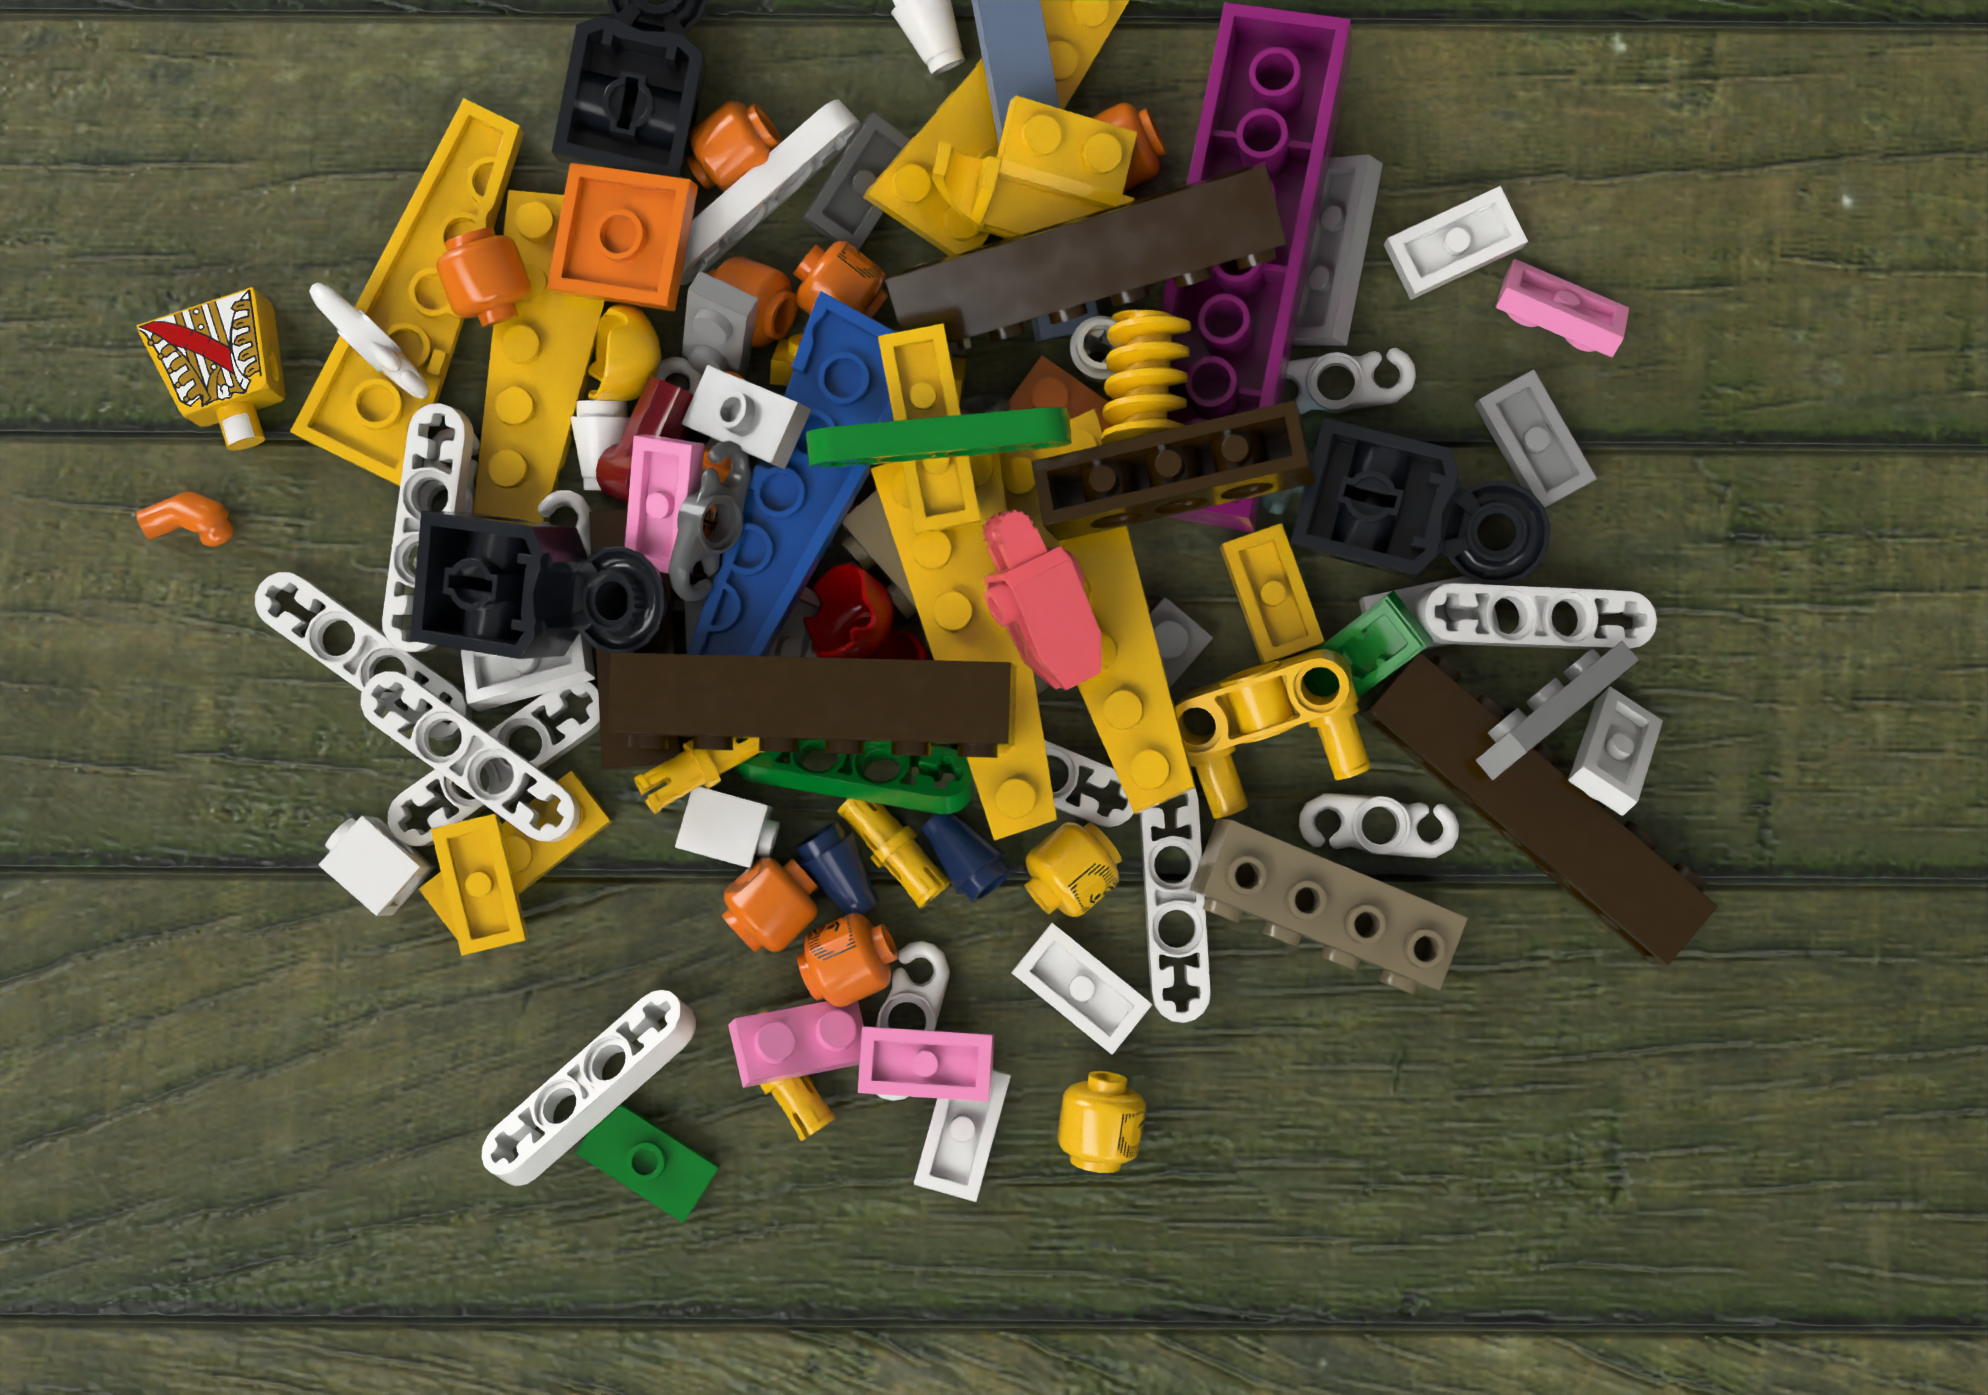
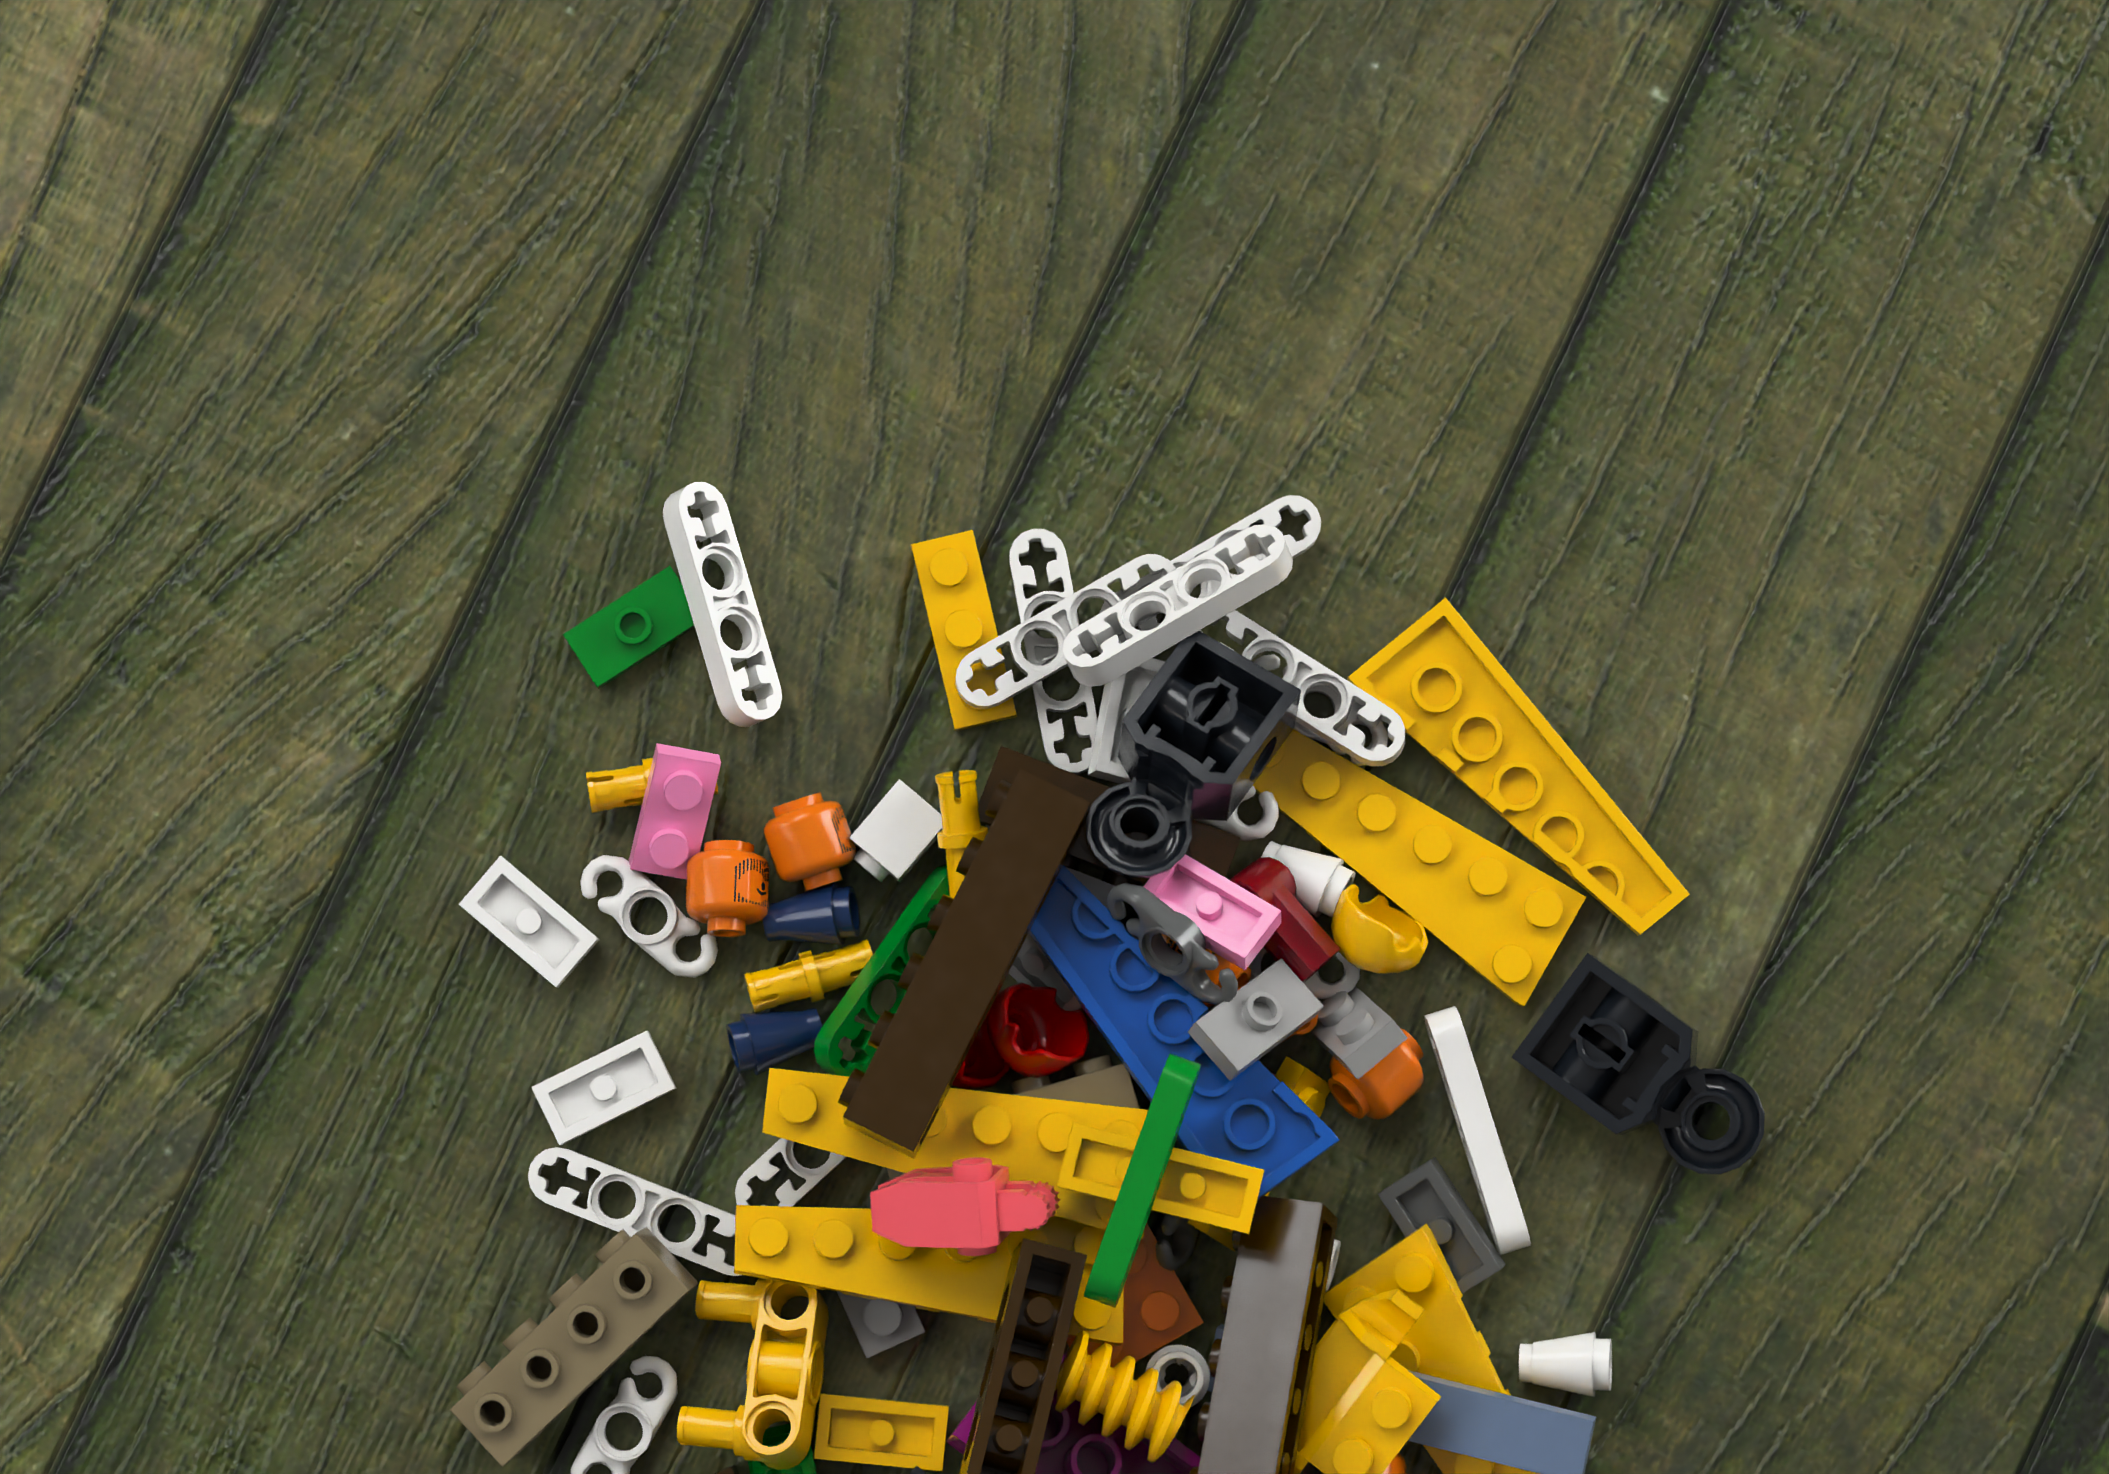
camera: 115 degrees right, 0 degrees up
torso [136,287,286,451] -> none
orange arm [136,492,234,547] -> none
white piece [309,282,430,399] -> none
white brick [319,816,435,916] -> none
yellow plate [431,813,529,956] -> none
orange head [436,227,531,328] -> none
orange plate [547,163,698,311] -> none
orange head [687,100,782,192] -> none
orange head [793,241,889,319] -> none
bright pink plate [858,1026,995,1102] -> none
yellow head [1025,822,1122,917] -> none
yellow head [1057,1071,1146,1173] -> none
none -> white beam [1062,524,1293,687]

